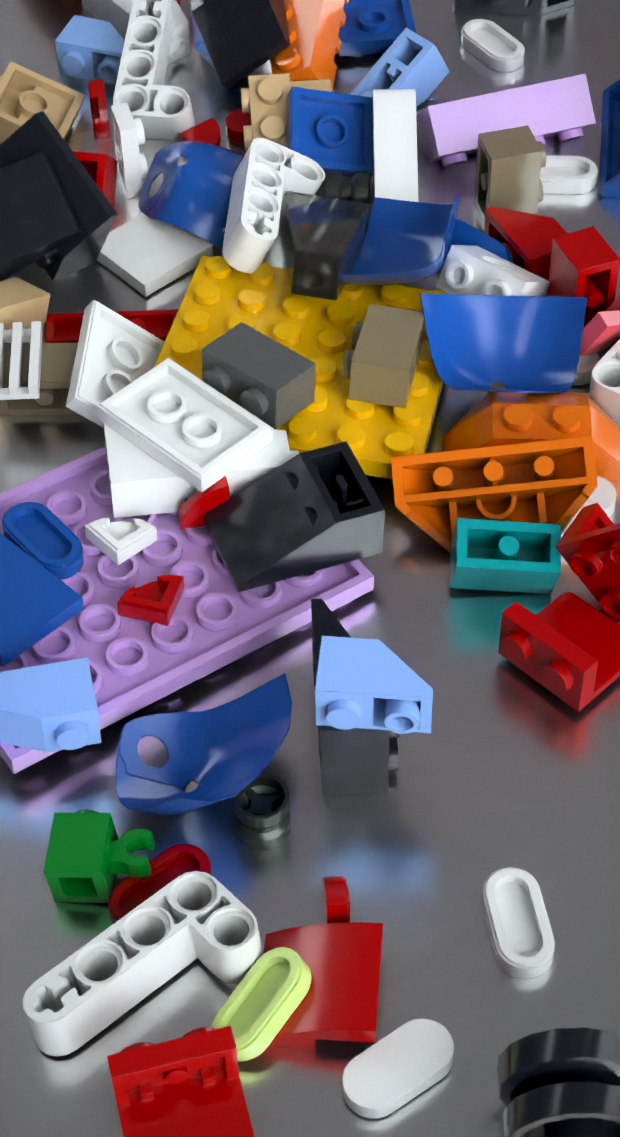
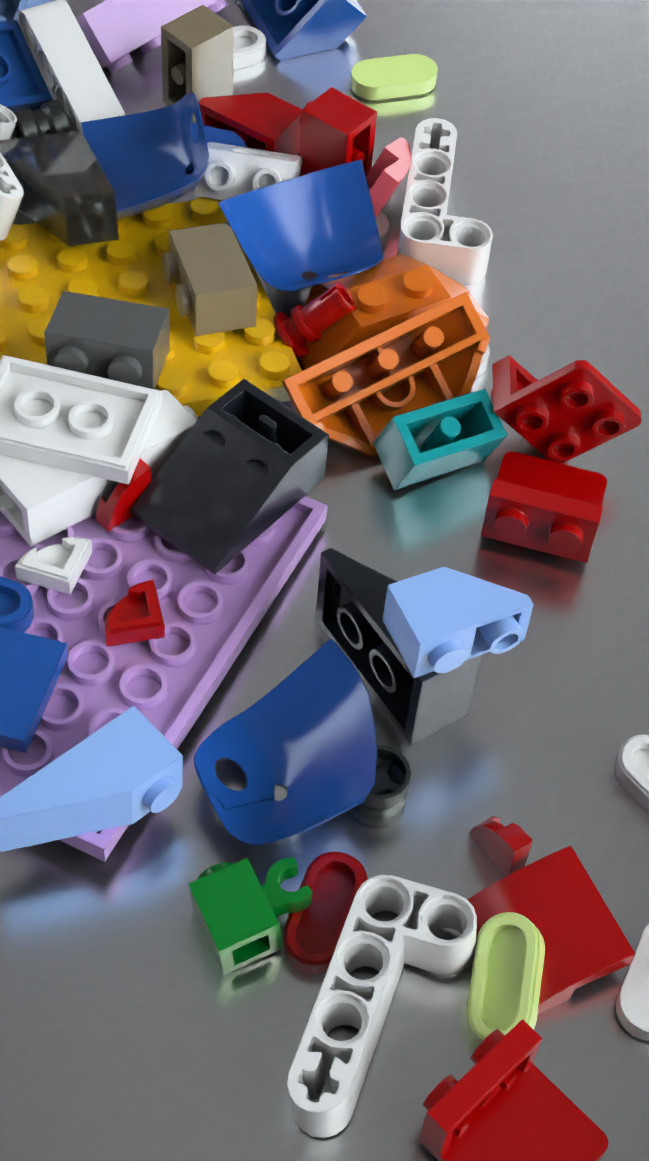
camera: 35 degrees left, 5 degrees up
none -> red pin [273,282,356,358]

